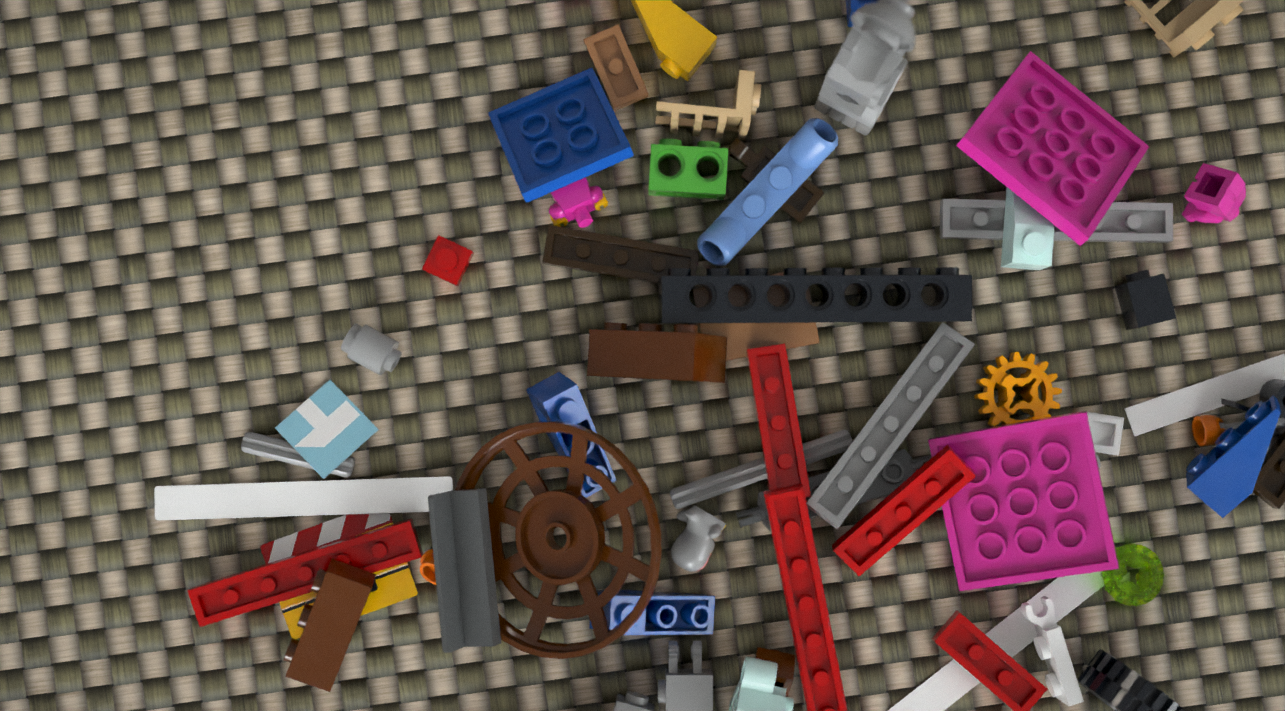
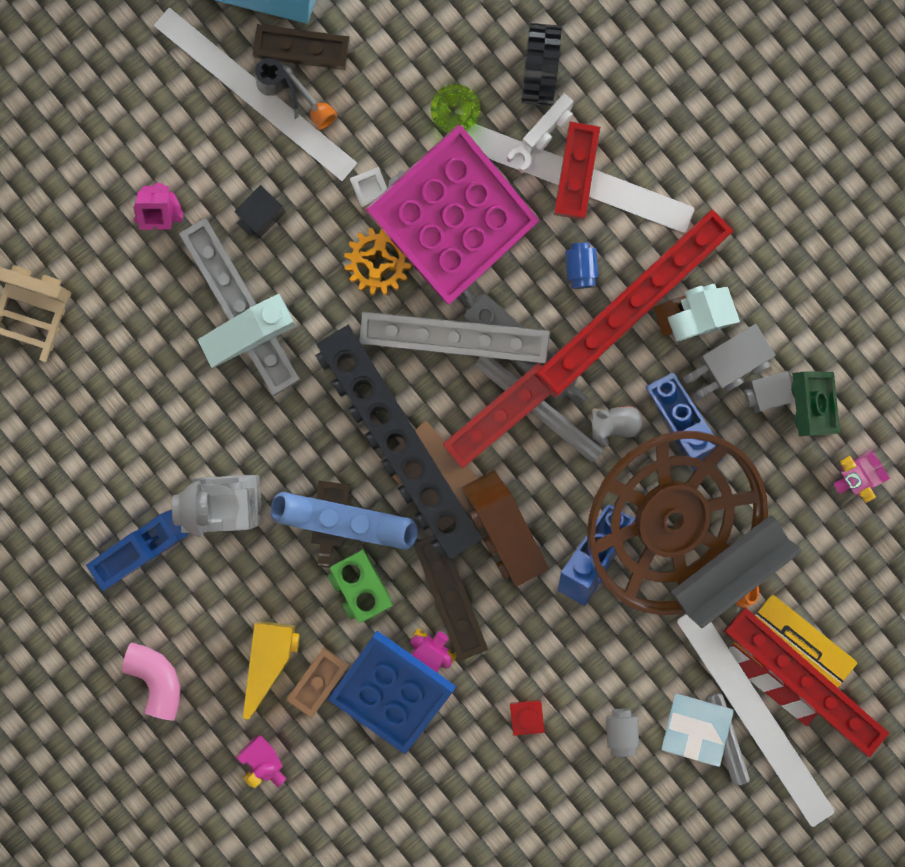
camera: 125 degrees left, 0 degrees up
reddish brown brick [283,559,376,692] -> none
tan plate [655,70,761,141] -> none
red plate [832,444,976,576] -> none
dark pink plate [956,51,1150,246] -> none
blue slope [1186,395,1281,518] -> none
none -> blue brick [565,242,599,289]

